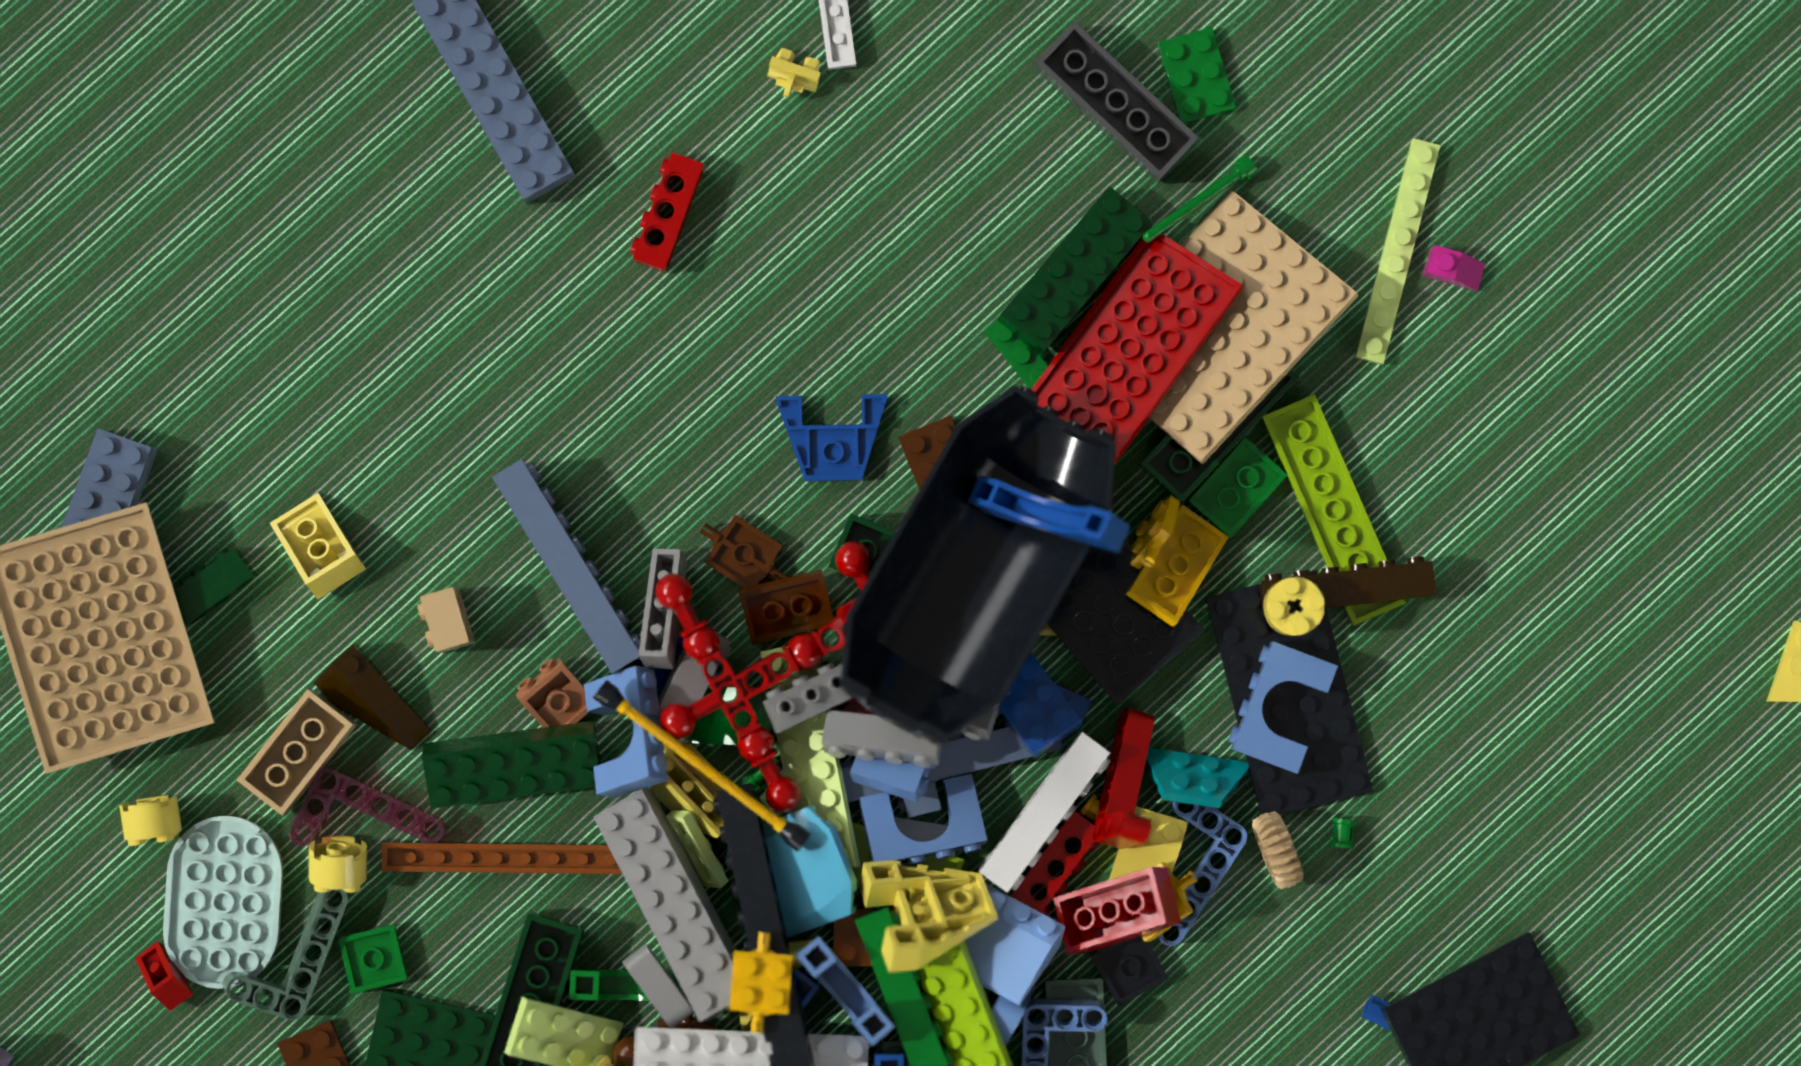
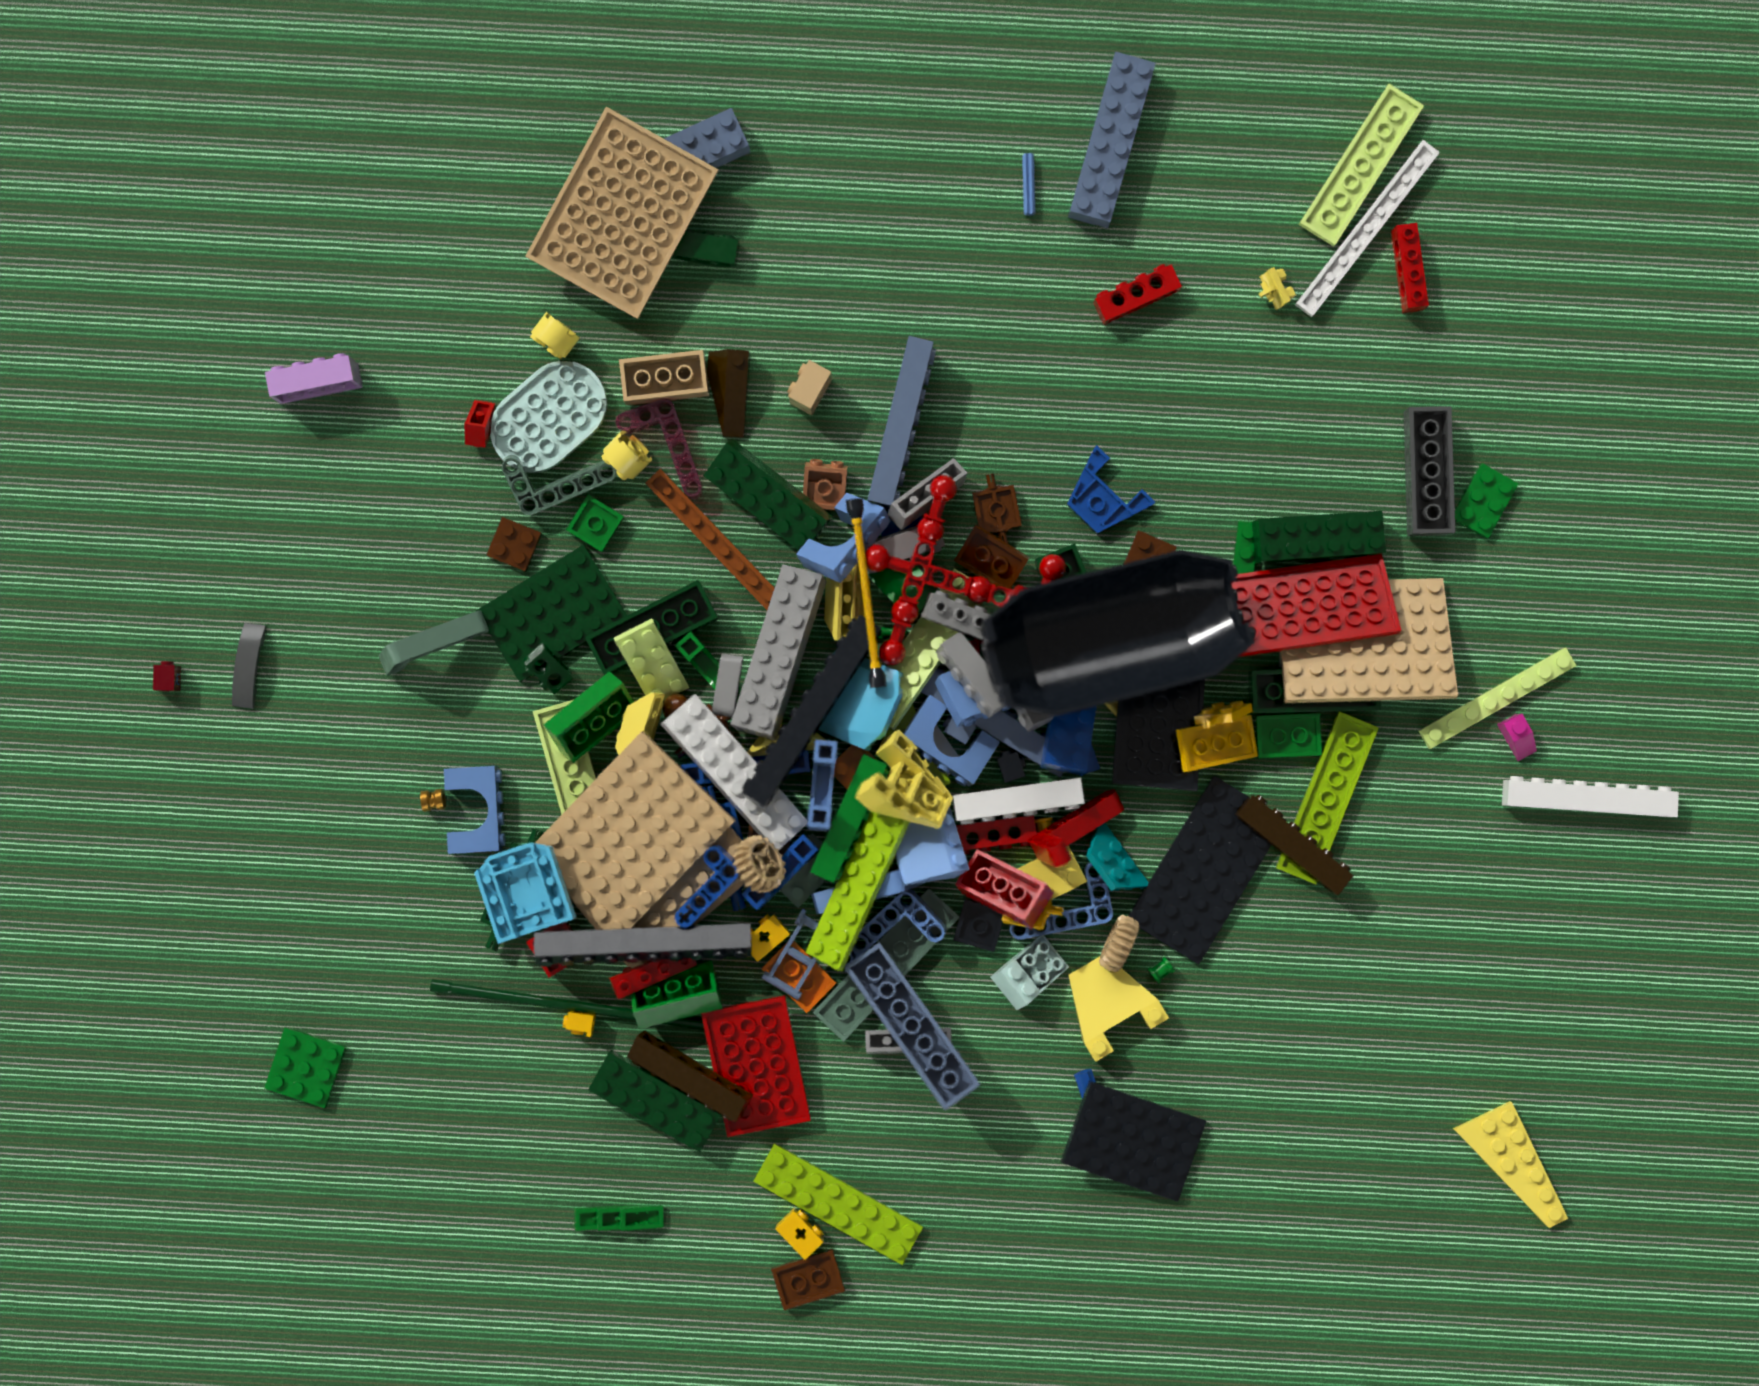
camera: 50 degrees right, 0 degrees up
light yellow slope [270,493,366,600] -> none
yellowish green plate [666,810,729,888] -> none
yellow plate [729,932,793,1033] -> none
blue arch [968,475,1130,553] -> none
green piece [1143,155,1258,242] -> none
medium blue arch [1228,642,1338,774] -> none
light yellow brick [1263,577,1324,636] -> none
none -> light aqua slope [990,935,1069,1010]
none -> black brick [996,750,1026,783]
none -> medium blue axle [1022,153,1035,216]
none -> light yellow wedge [1068,956,1169,1062]
none -> white brick [1502,776,1679,817]

